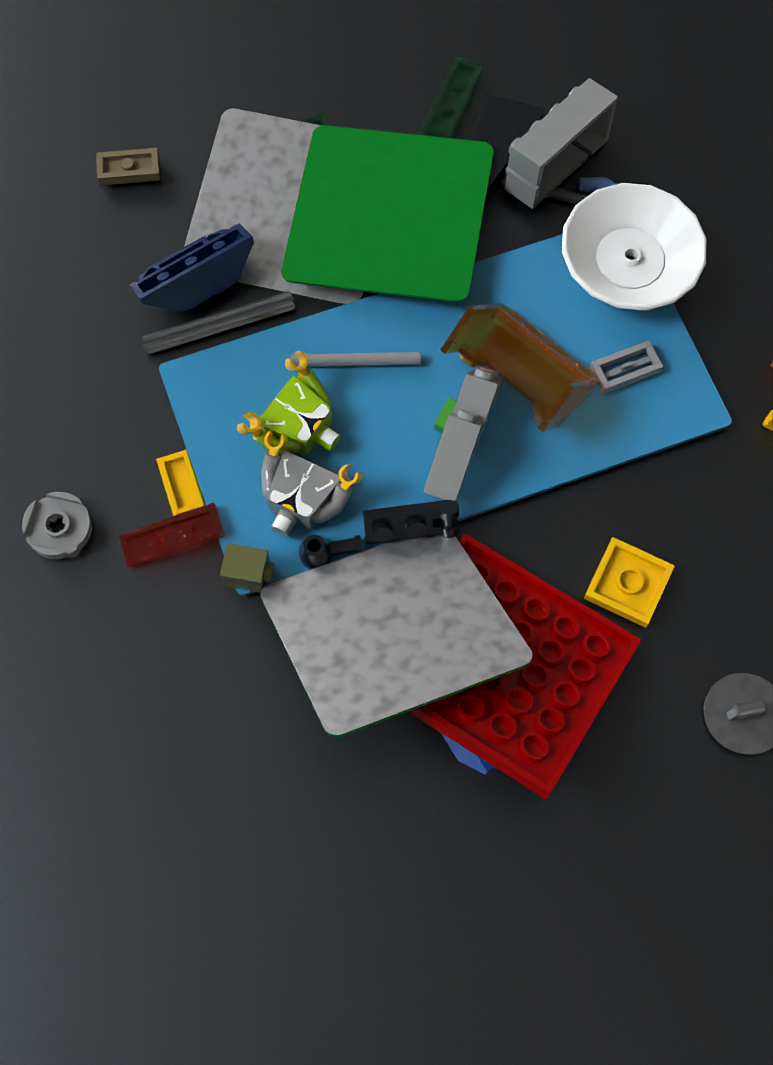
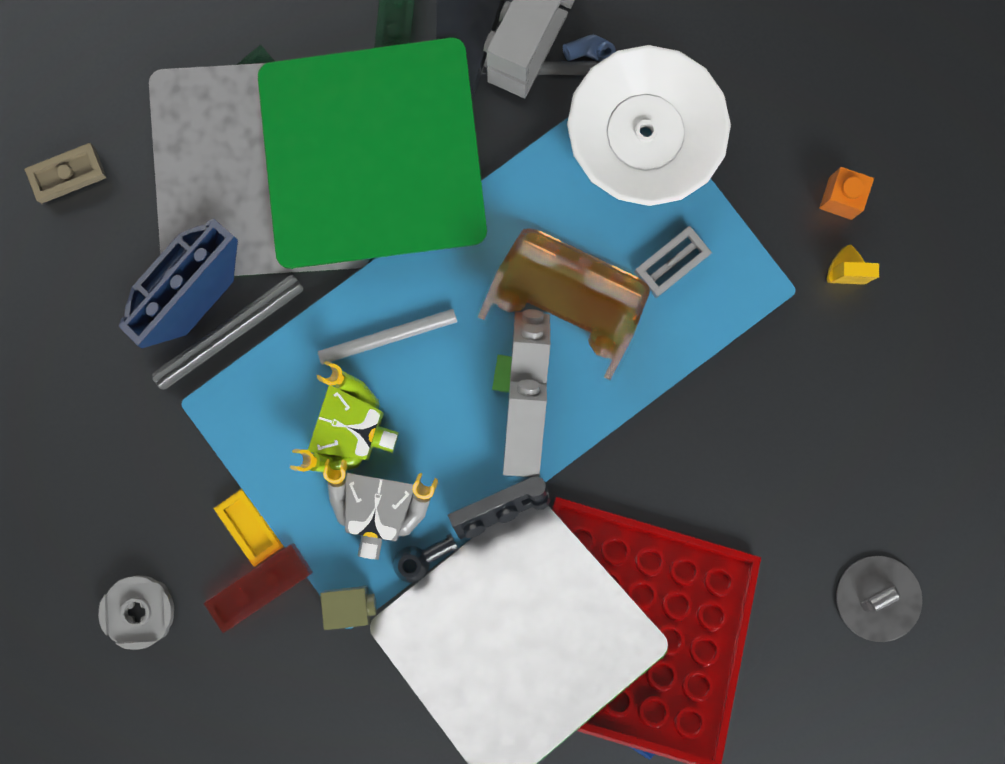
camera: 25 degrees left, 15 degrees up
yellow plate [583,537,675,628] -> none

